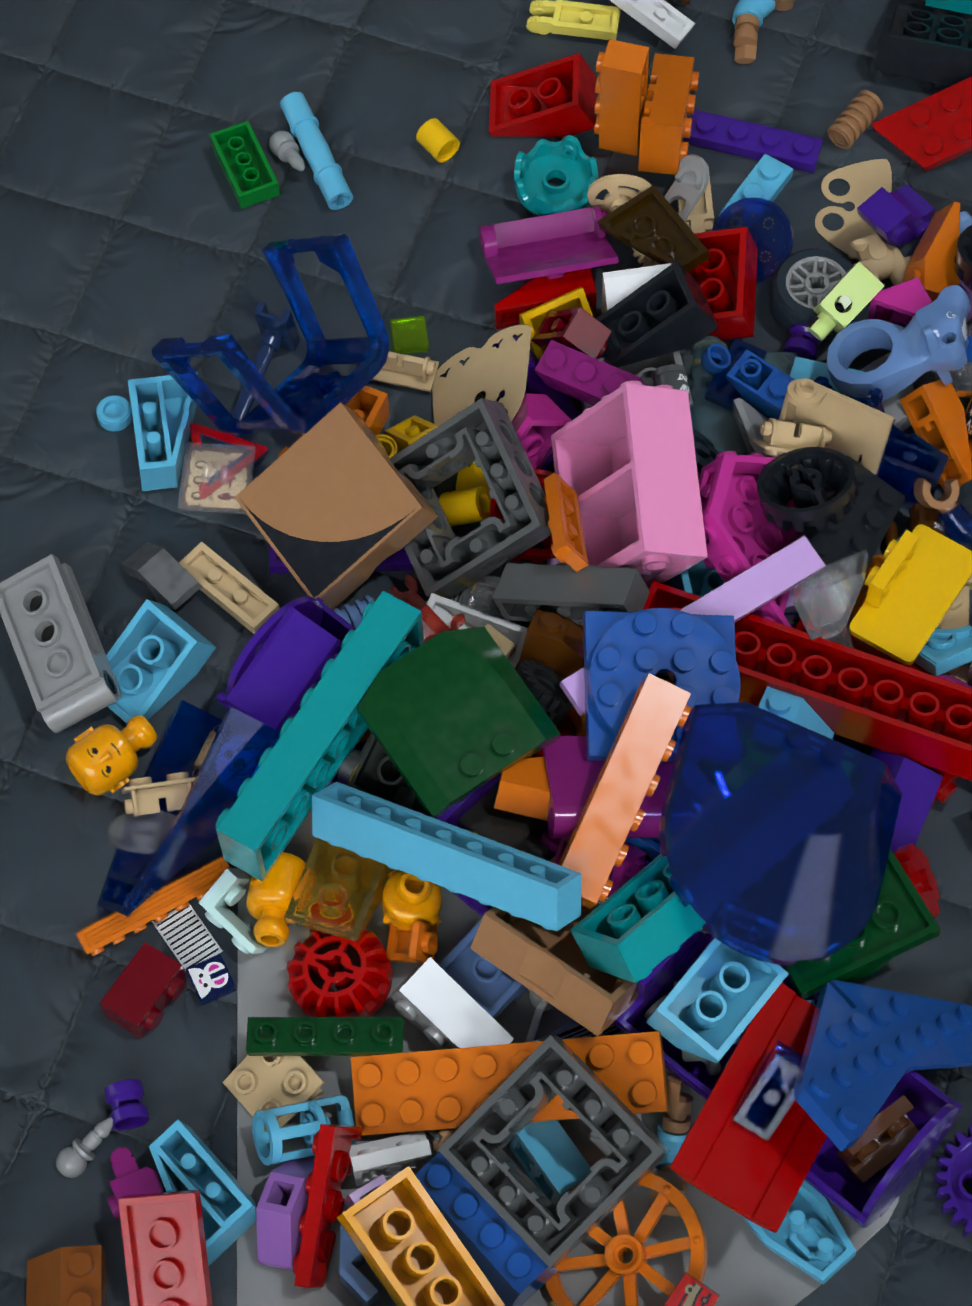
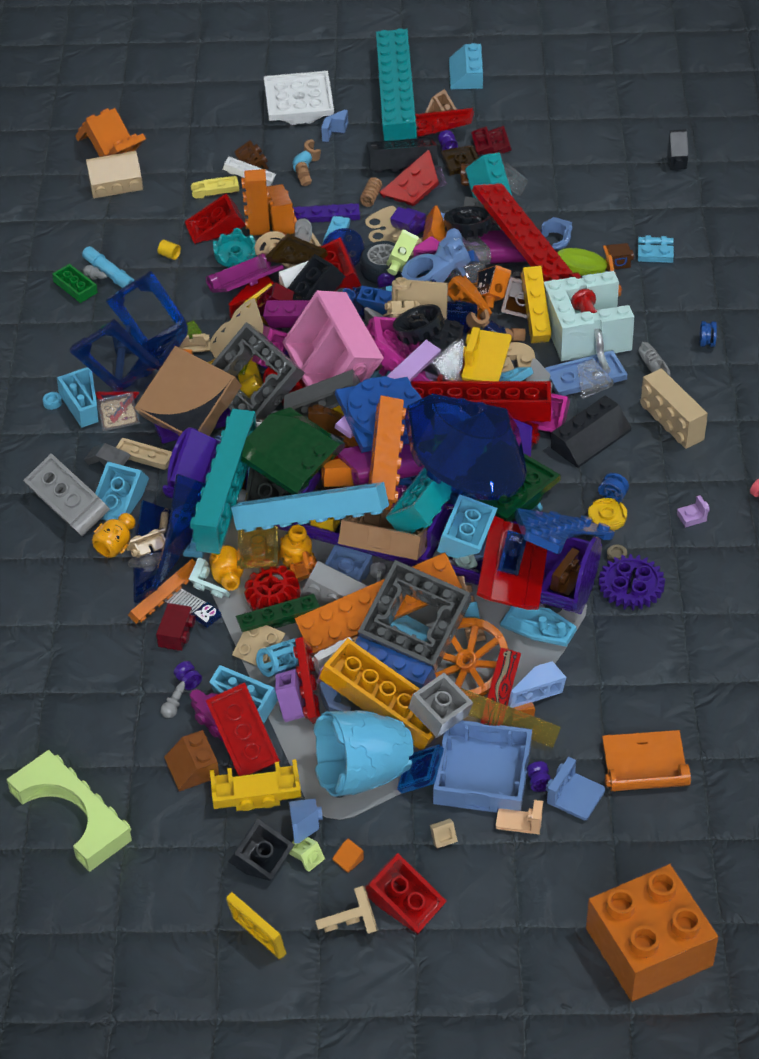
camera: 20 degrees left, 15 degrees down
orange plate [544,472,588,572] -> none

